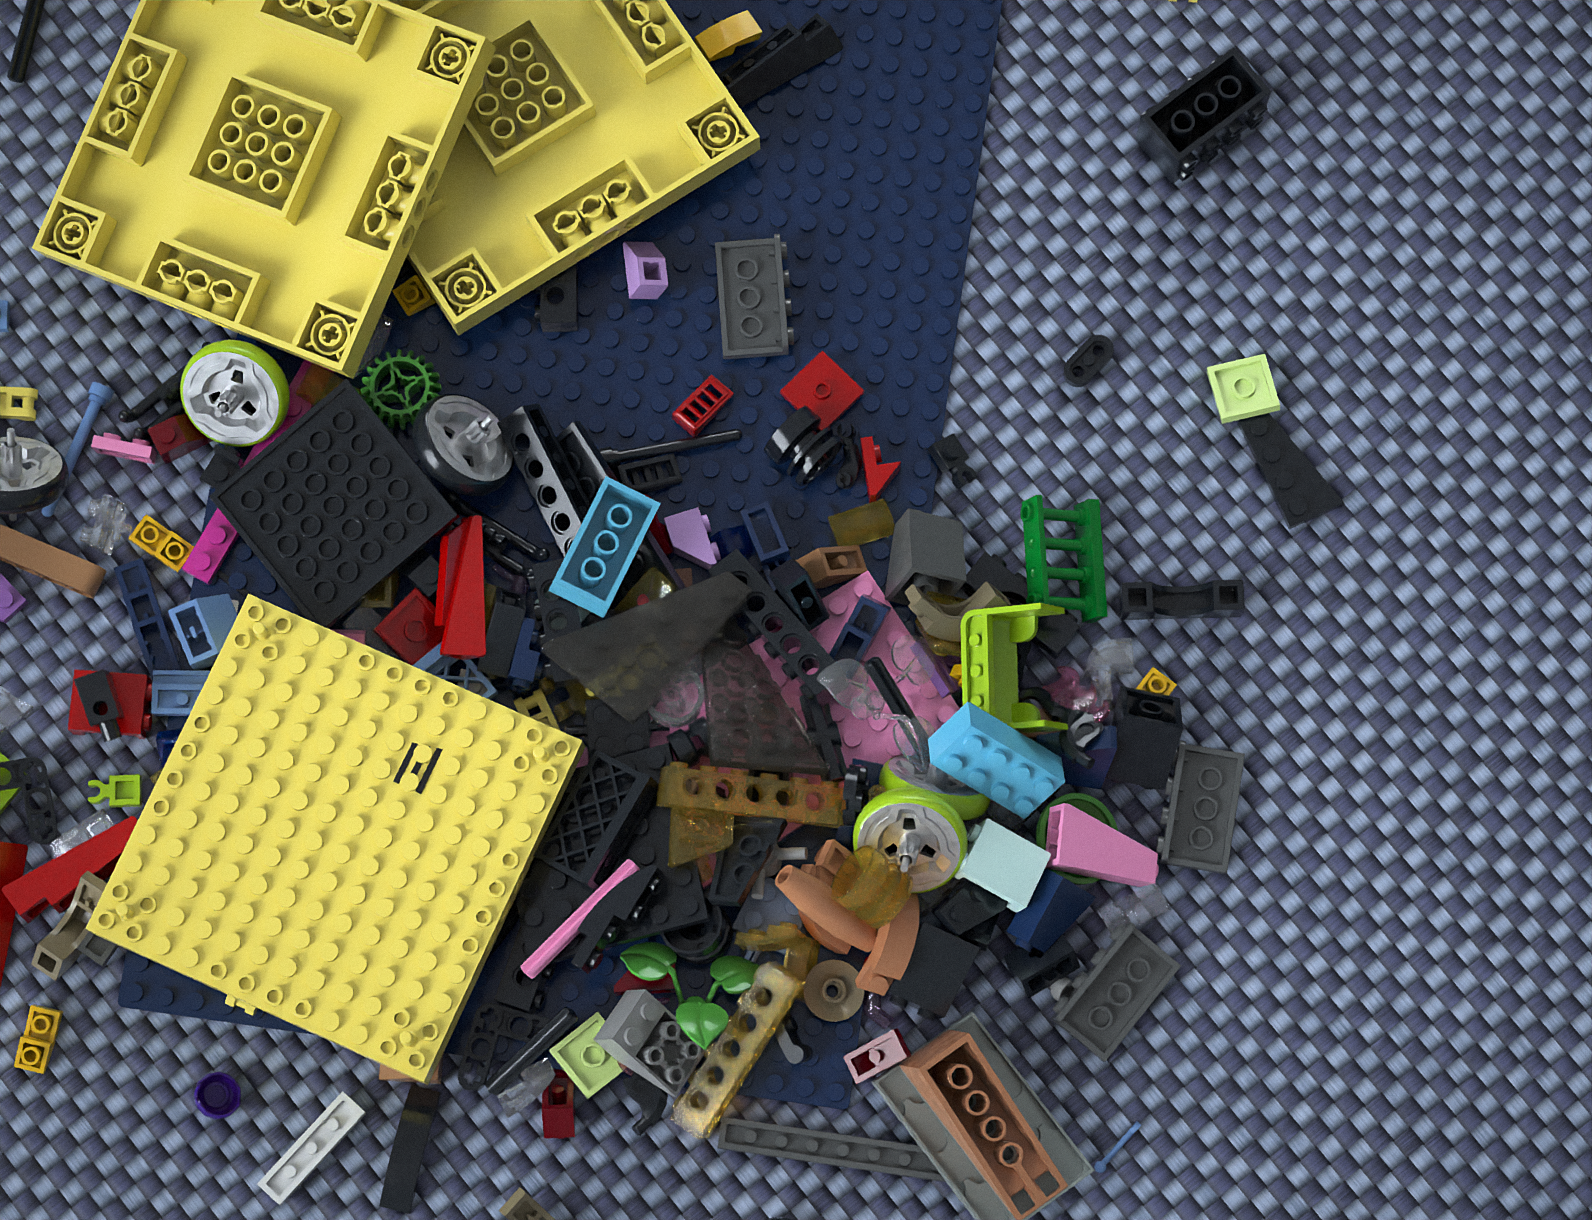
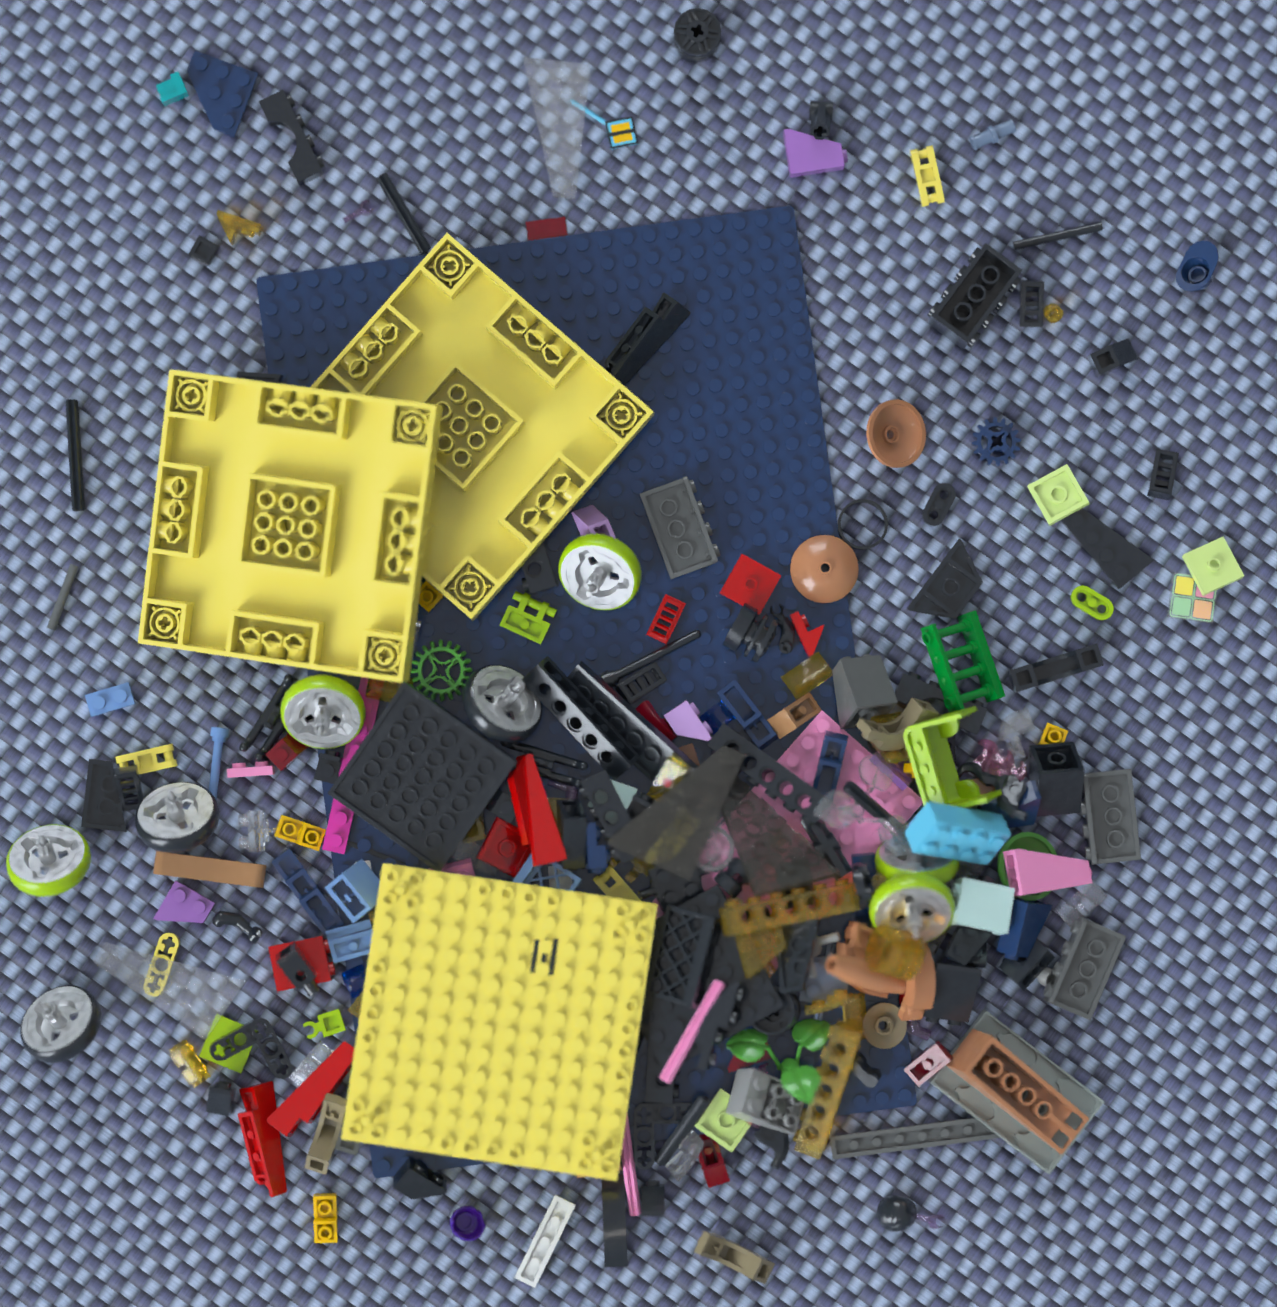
camera: 15 degrees left, 10 degrees up
medium azure brick [548,476,661,618] -> none
yellow slope [694,10,763,62] -> none
black brick [769,558,830,631] -> none
black plate [927,433,977,490] -> none
medium blue hinge [1094,1121,1141,1173] -> none
none -> black arm [212,911,262,944]
none -> black slope [393,1157,447,1200]
none -> lime plate [499,591,557,645]
none -> flat silver wheel [558,534,642,610]
none -> bright pink axle [621,1112,641,1216]
none -> black slope [641,1180,665,1216]
none -> nougat dish [790,535,859,603]
none -> black tyre [837,499,888,550]
none -> nougat dish [866,399,926,468]
none -> black wing [907,539,983,619]
none -> dark blue gear [971,417,1021,467]
none -> black bar [1013,222,1103,250]
none -> black slope [1019,280,1044,327]
none -> clear yellow hinge [1043,303,1063,323]
none -> lime plate [1070,586,1114,621]
none -> black slope [1087,338,1138,378]
none -> black slope [1147,449,1179,500]
none -> tile [1167,572,1217,624]
none -> dark blue piece [1176,240,1219,292]
none -> yellowish green plate [1182,537,1244,596]

